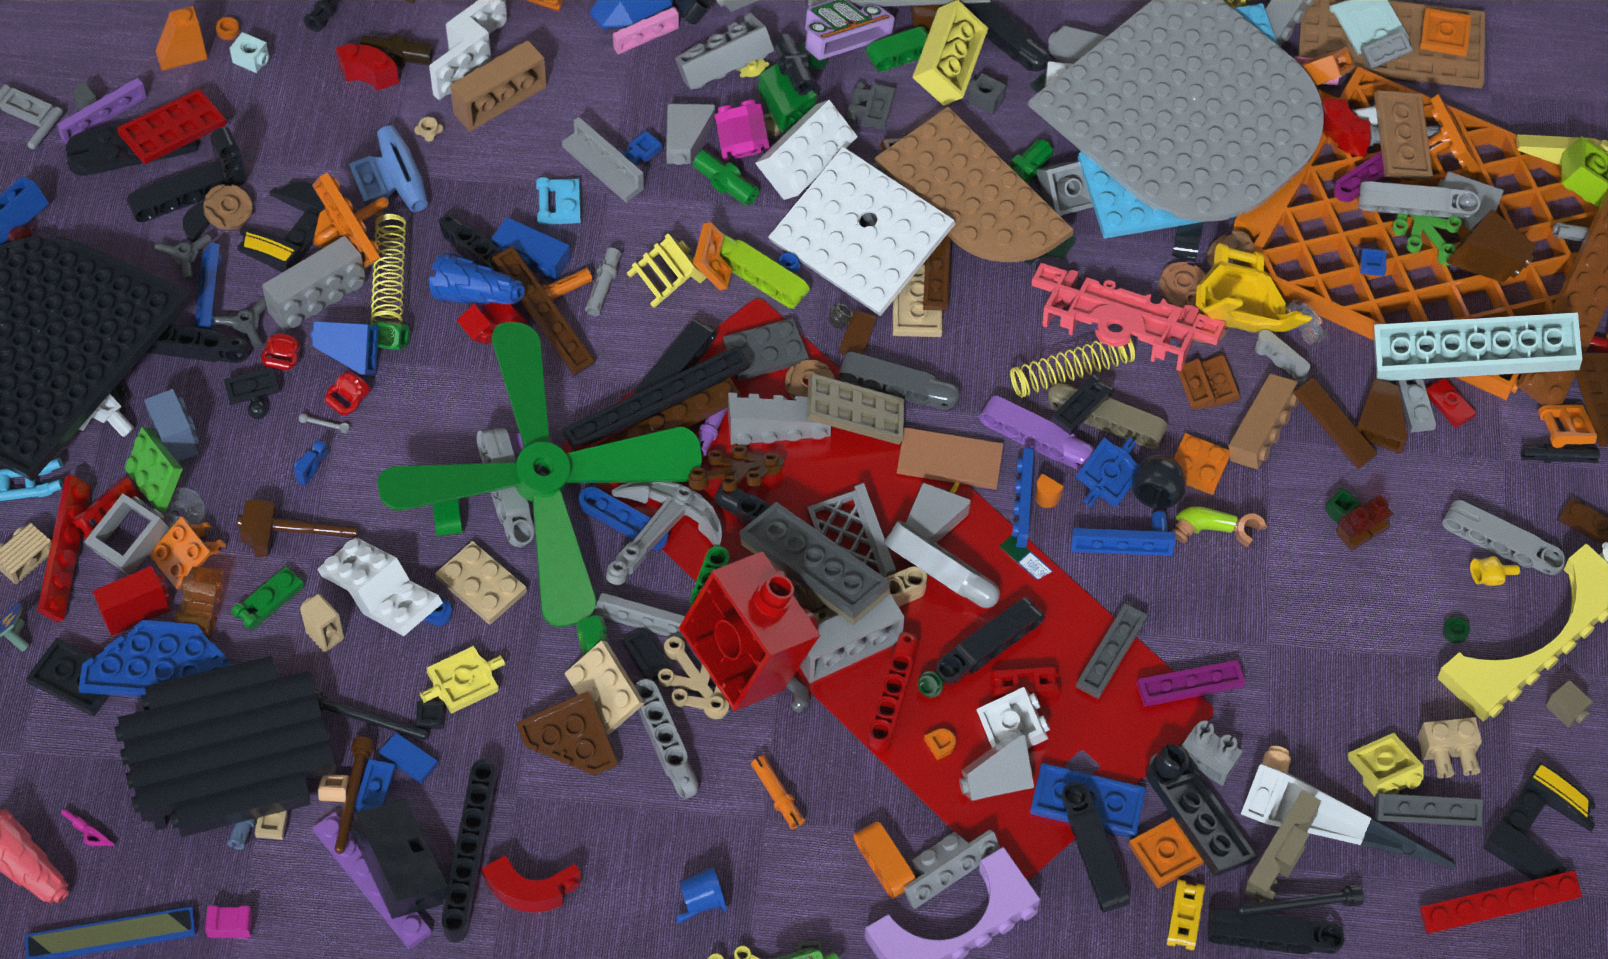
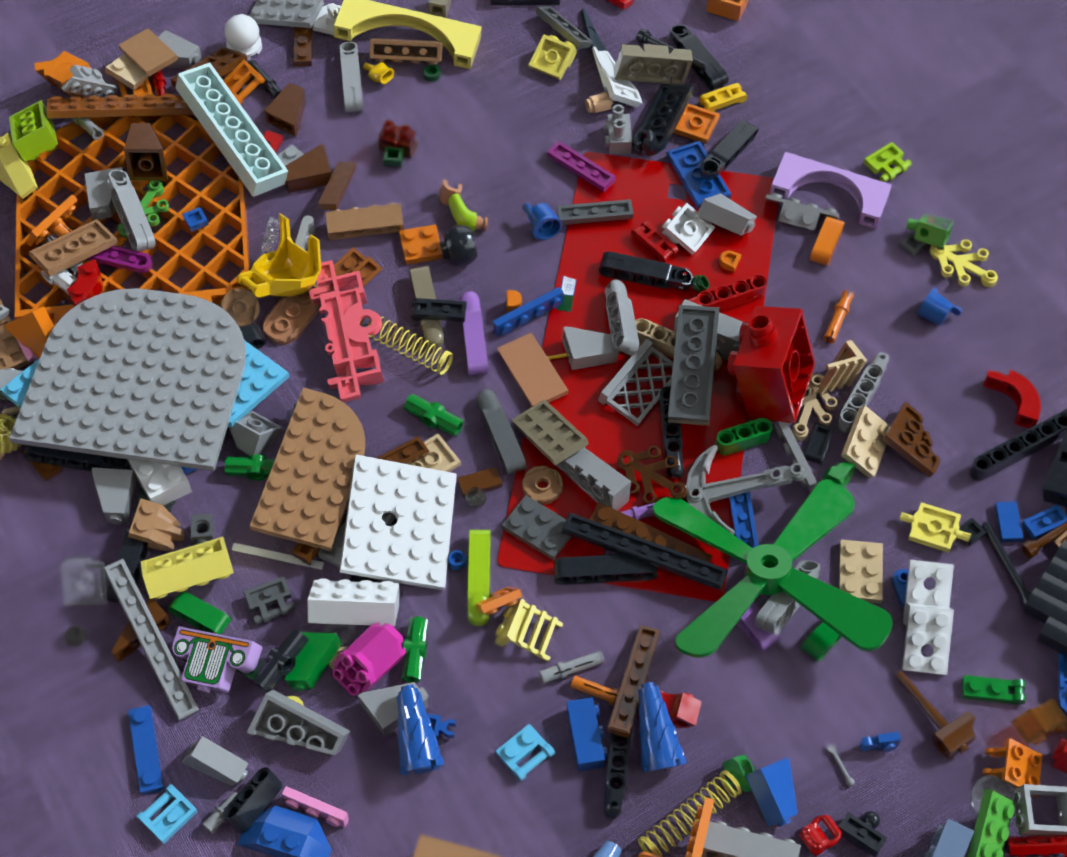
camera: 125 degrees left, 0 degrees up
tan brick [300,594,344,652] -> none
red piece [325,371,370,416] -> none
light grey fence [562,117,644,203] -> none
blue piece [1070,511,1176,556] -> none
blue plate [1075,438,1138,508] -> none
tan brick [1417,717,1482,778] -> none
none -> medium nougat plate [128,498,184,552]
none -> reddish brown slope [264,82,306,137]
none -> medium nougat brick [370,38,443,64]
none -> blue cone [397,685,445,776]
none -> green piece [404,394,464,436]
none -> blue hat [522,203,562,240]
none -> tan plate [811,340,867,394]

